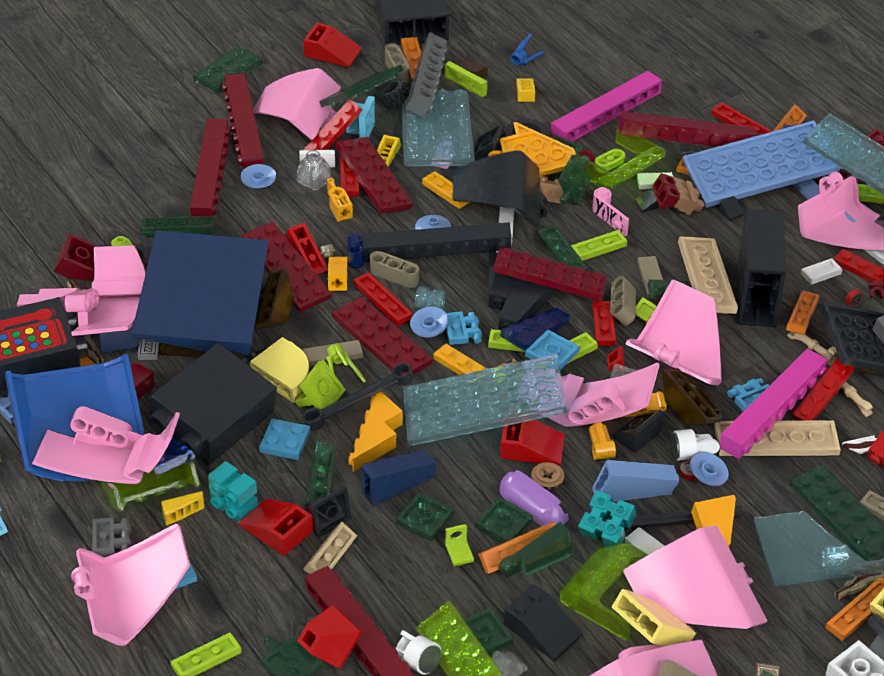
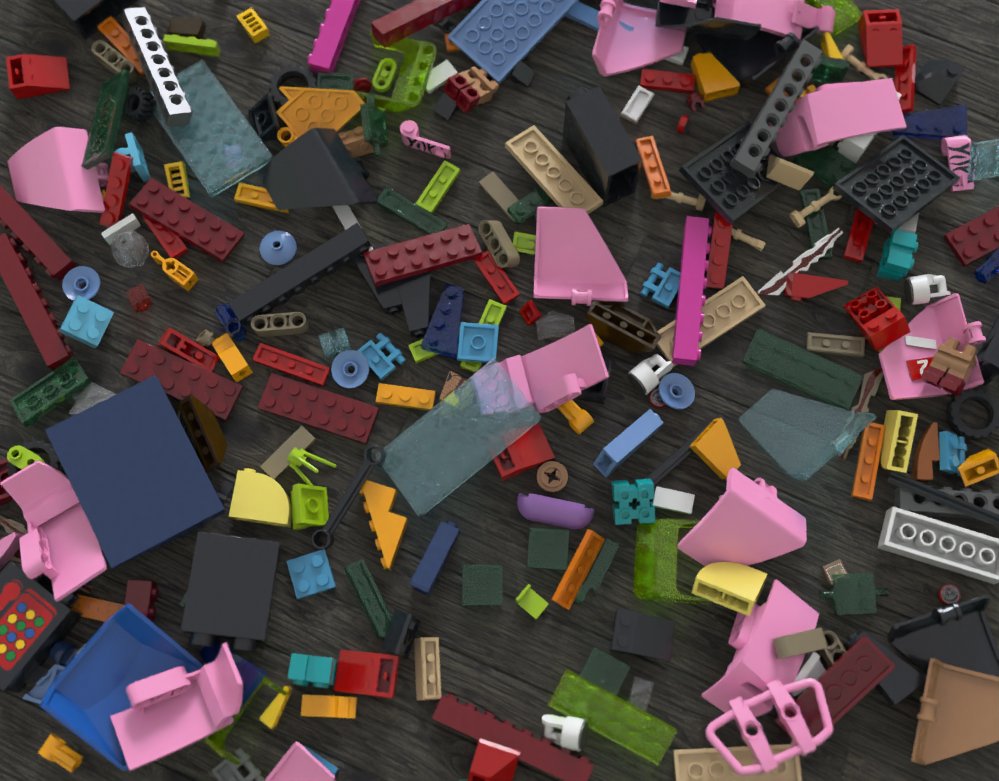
camera: 30 degrees left, 30 degrees up
none -> medium azure piece [59,295,114,348]
none -> clear red bracket [126,283,153,312]
none -> light orange piece [301,695,357,718]

